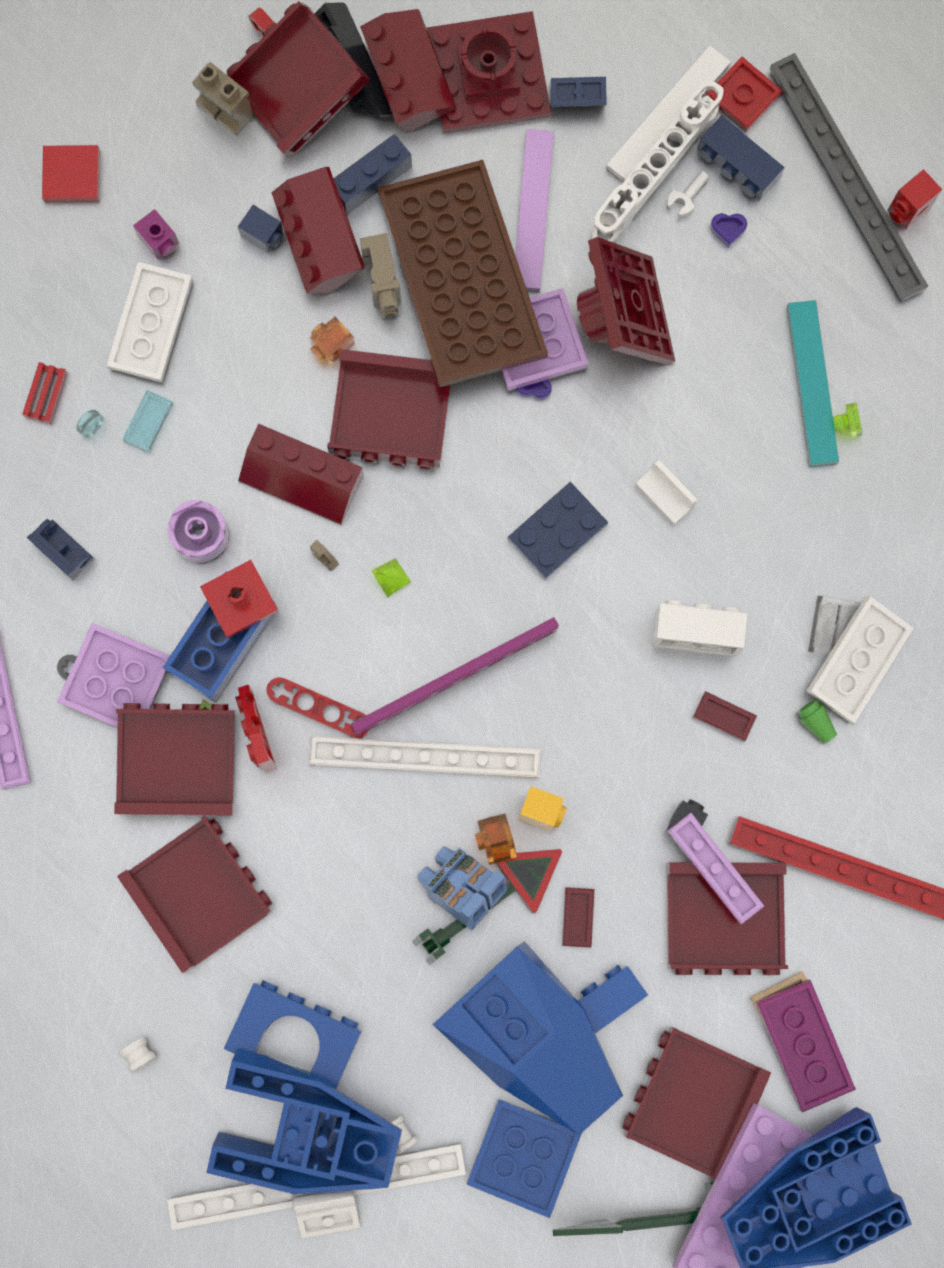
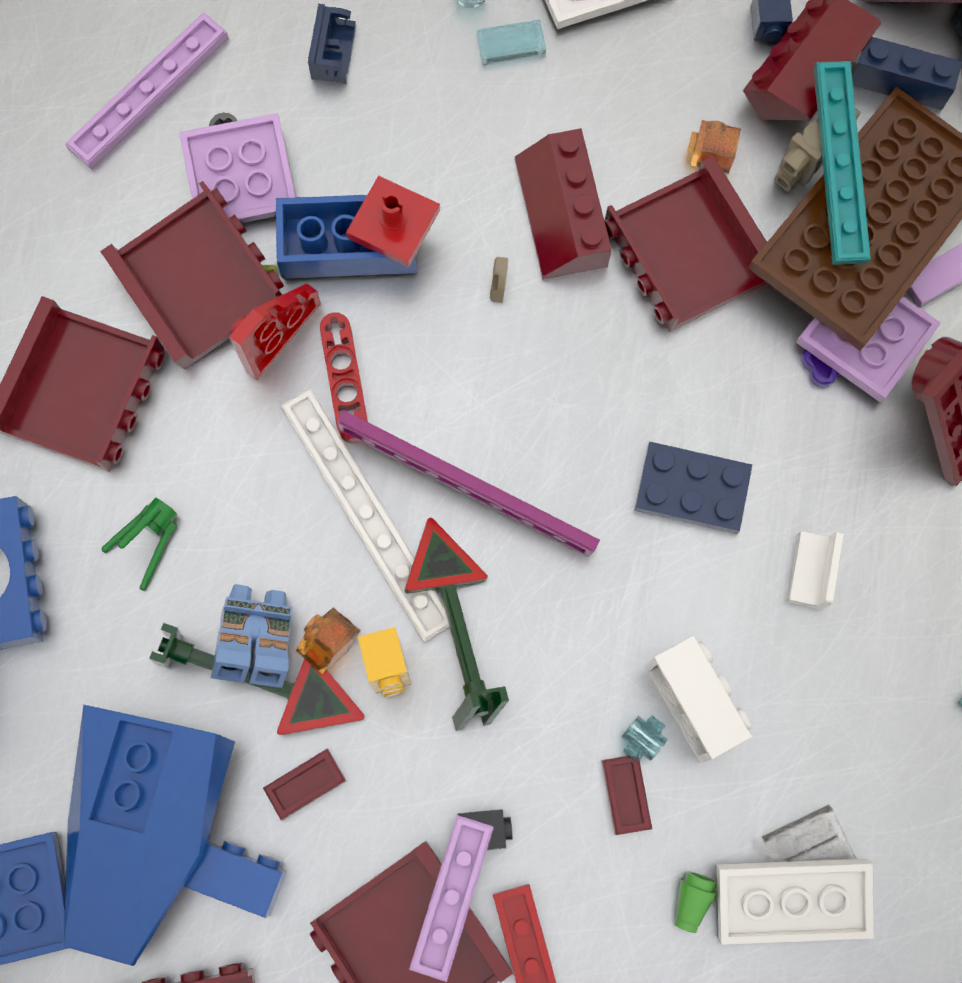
camera: 55 degrees right, 5 degrees down
lavender brick [167,500,229,563] -> none
clear neon green slope [371,558,411,597] -> none
none -> green plant [101,497,177,591]
none -> dark green piece [404,517,509,731]
none -> clear light blue gear [621,715,667,762]
none -> teal tile [813,61,871,265]

